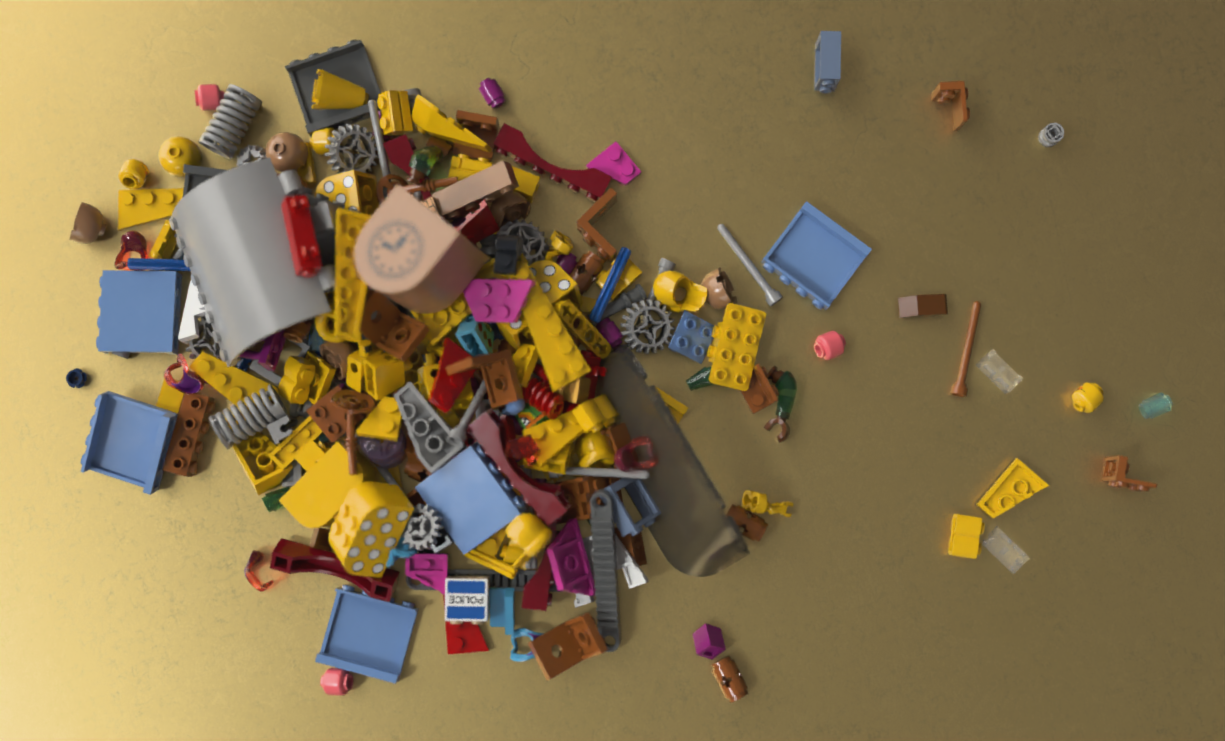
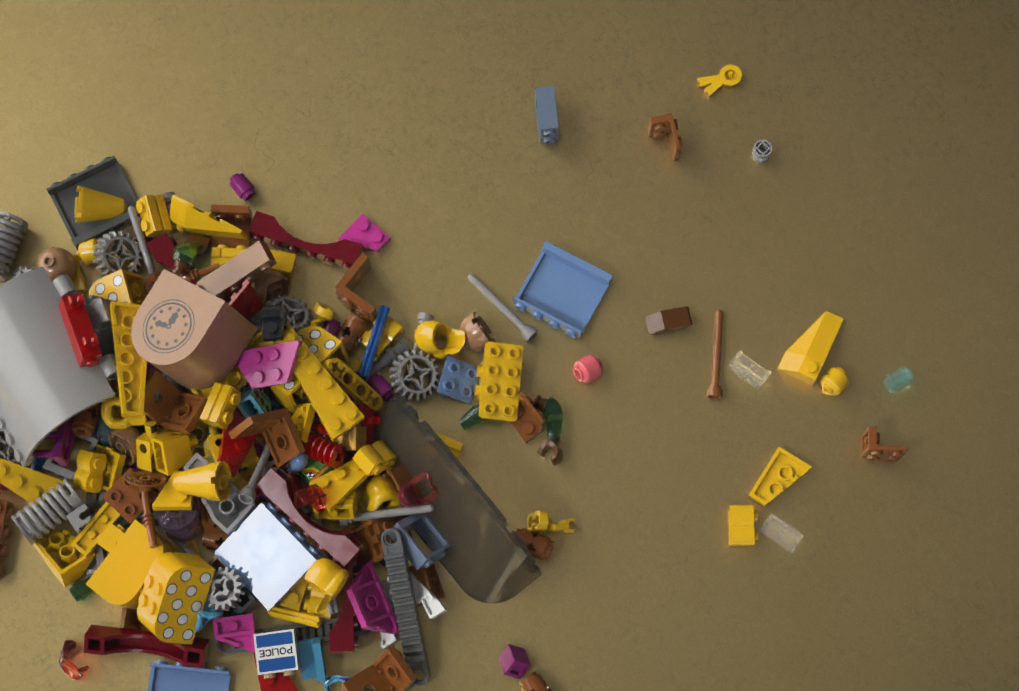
camera: 10 degrees left, 10 degrees down
none -> yellow cone [173,461,232,502]
none -> yellow brick [200,382,242,430]
none -> yellow piece [697,64,742,97]
none -> yellow wedge [777,311,844,386]

